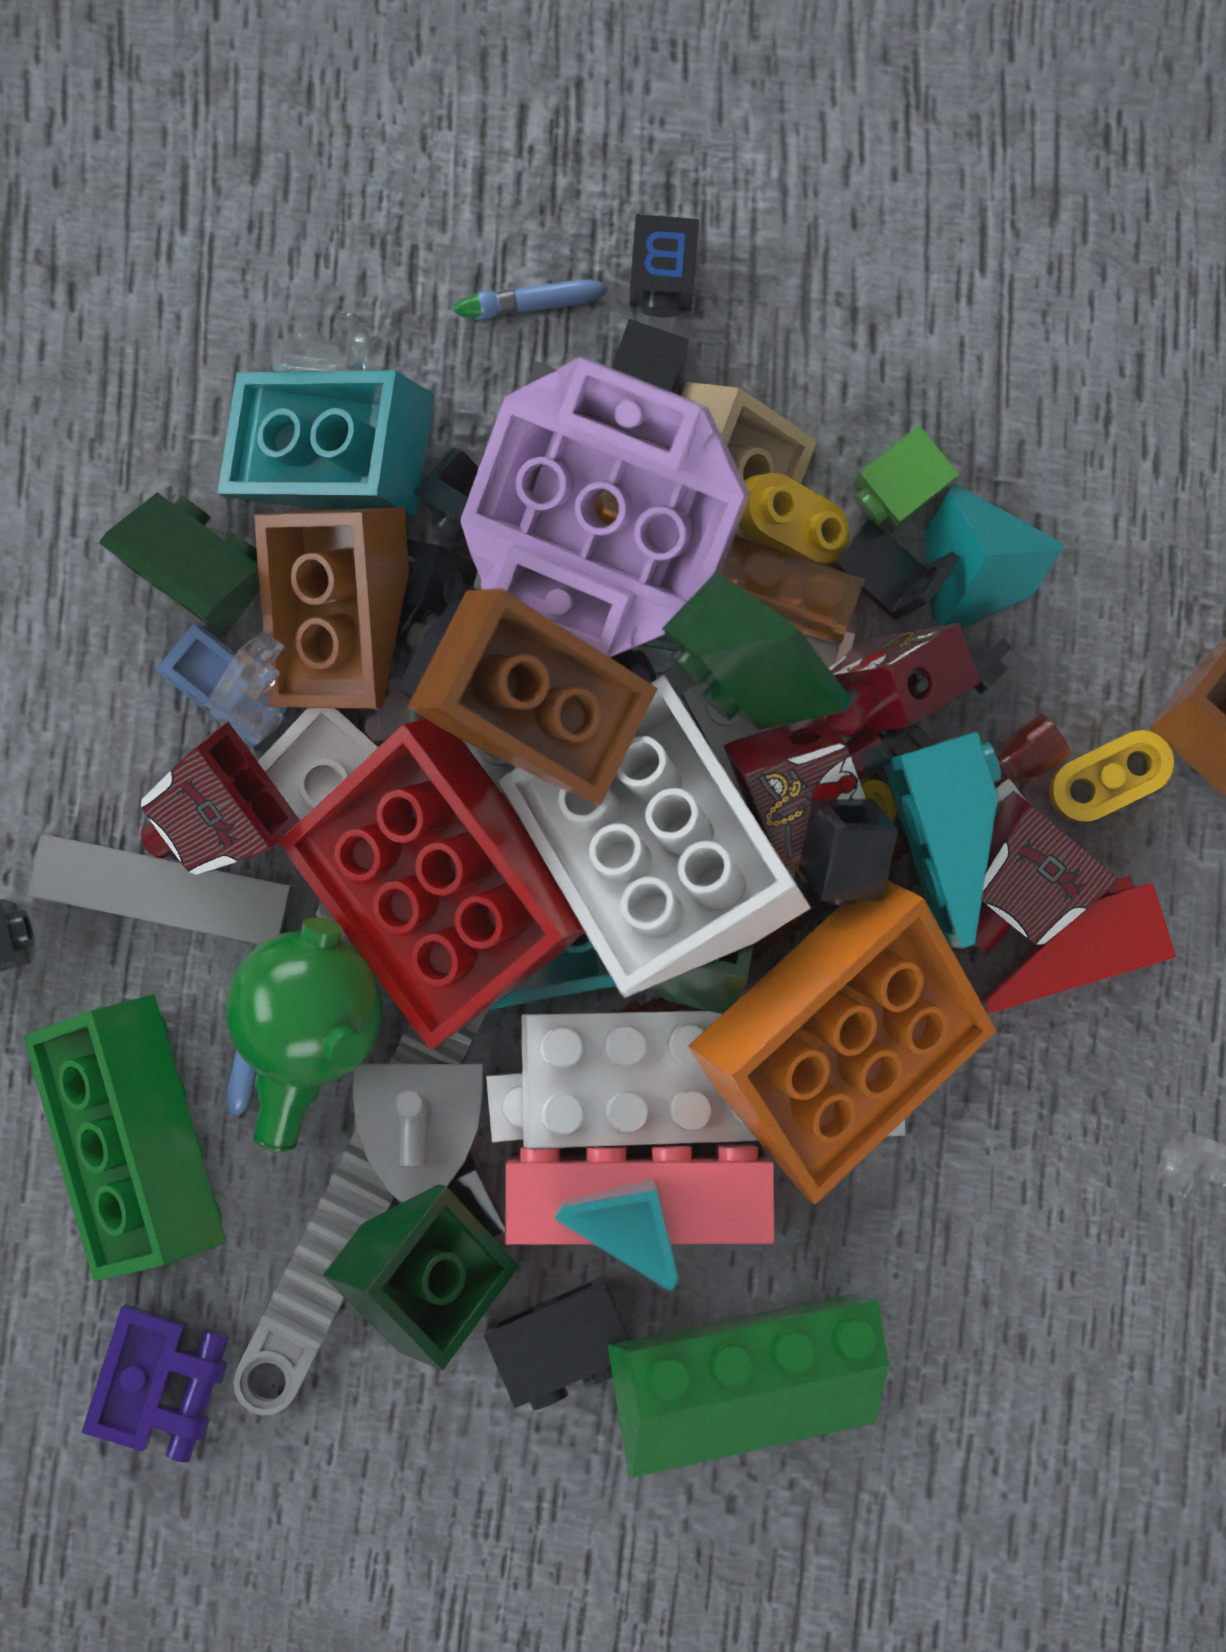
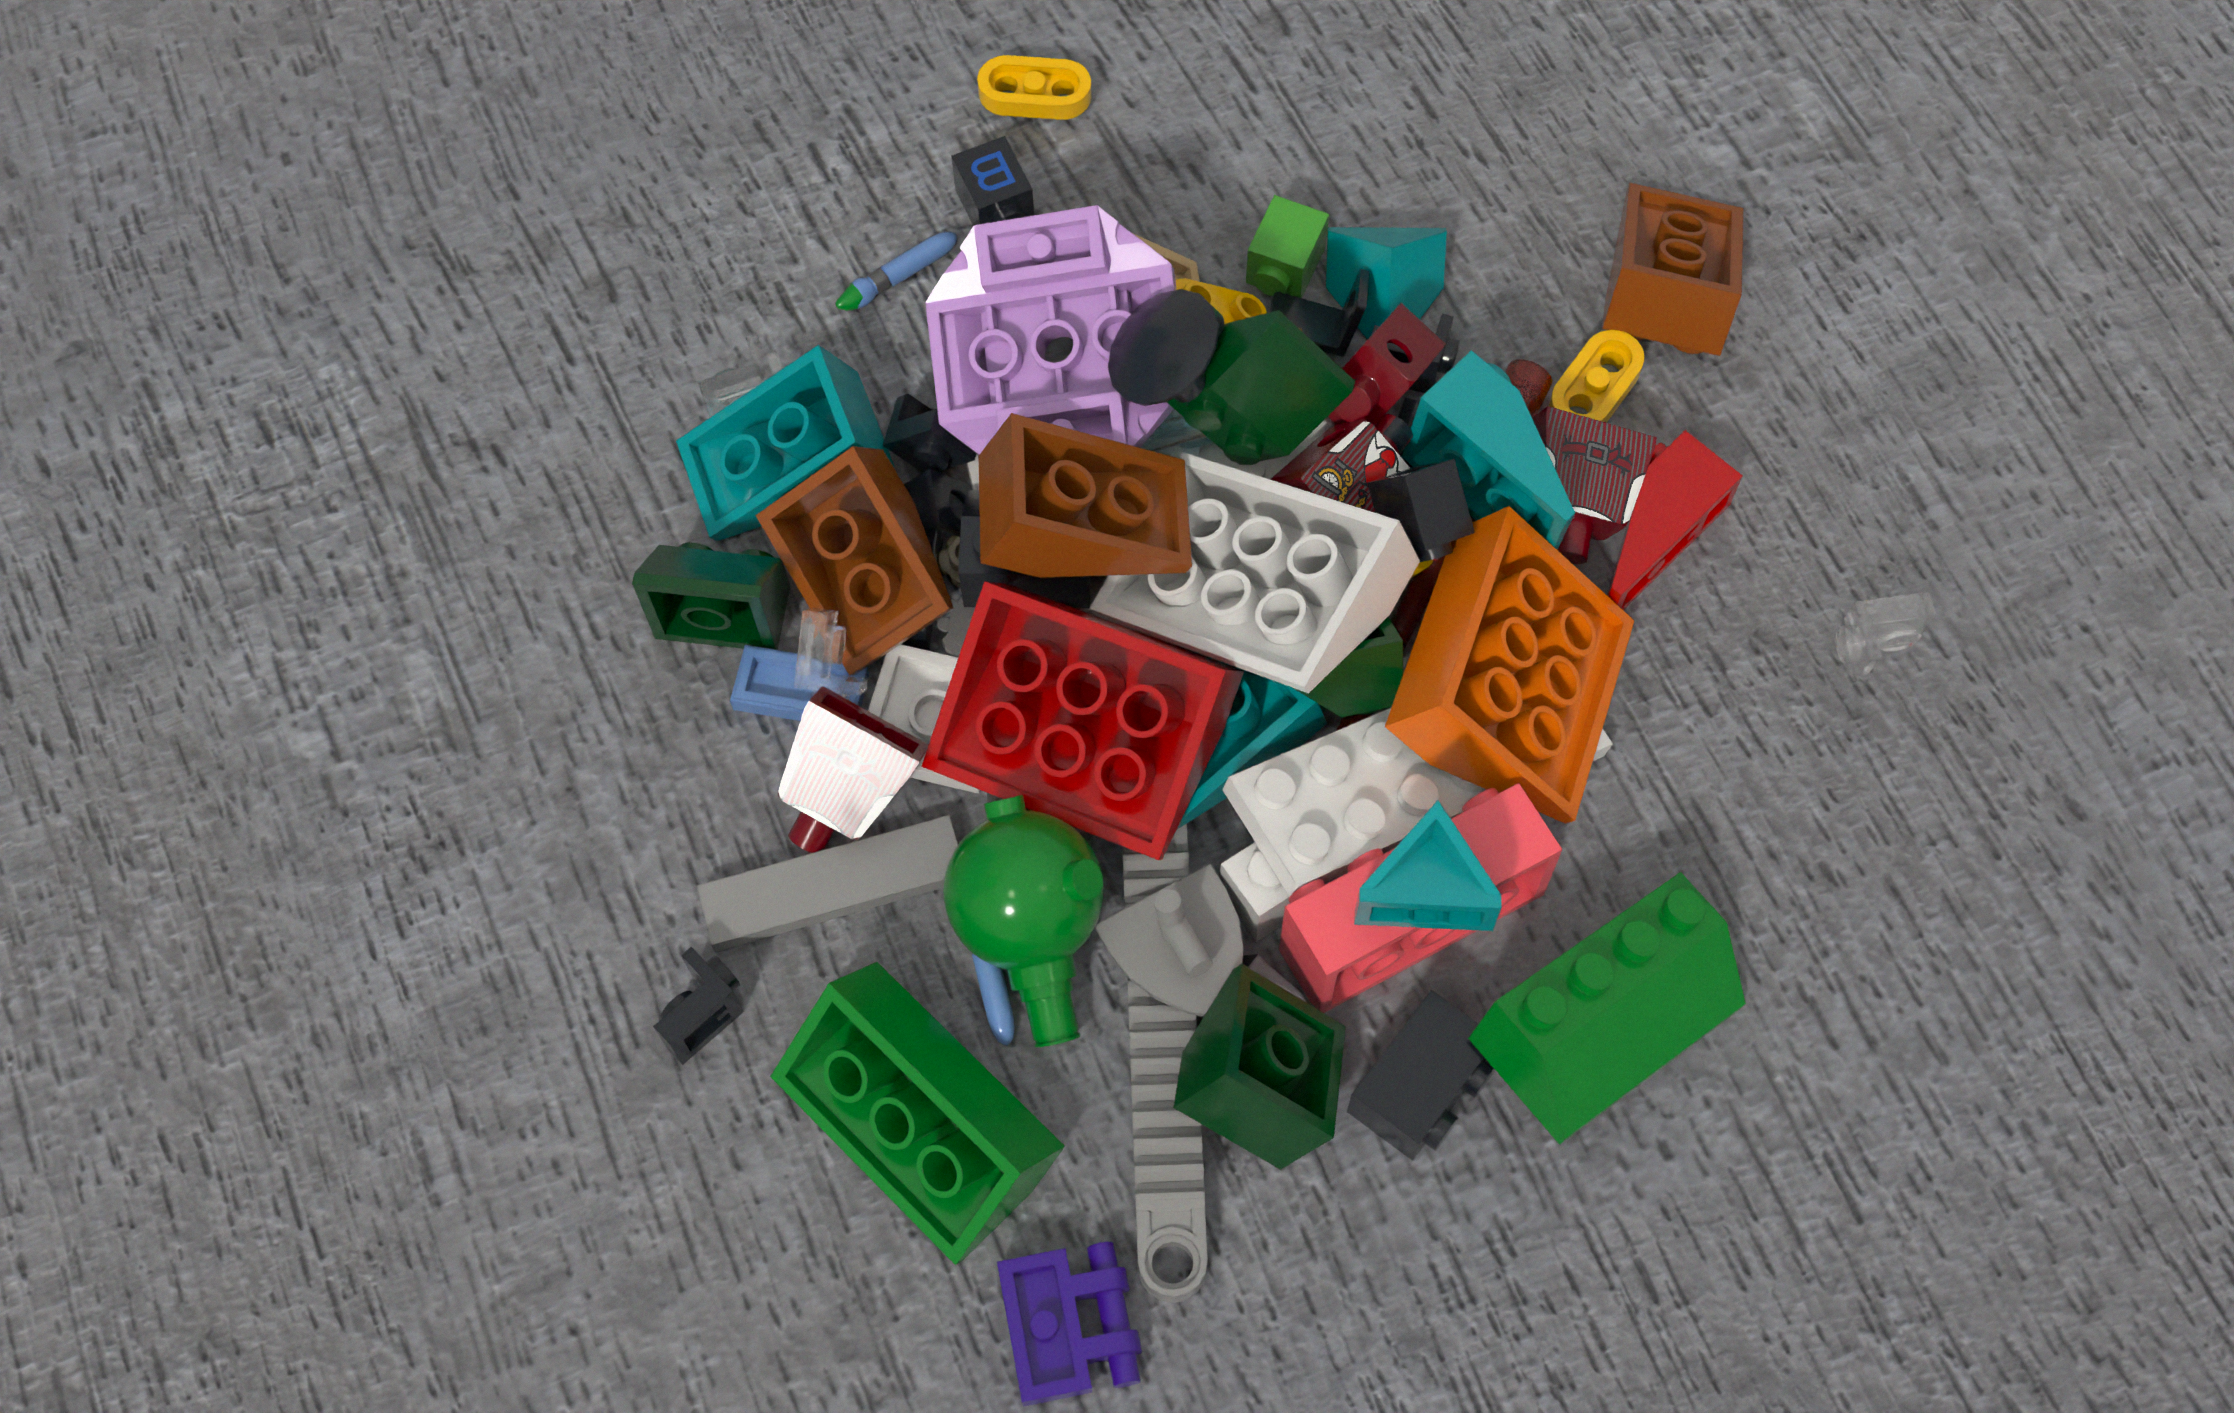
camera: 25 degrees left, 20 degrees down
none -> yellow plate [977,55,1091,120]
none -> black dish [1108,289,1224,406]

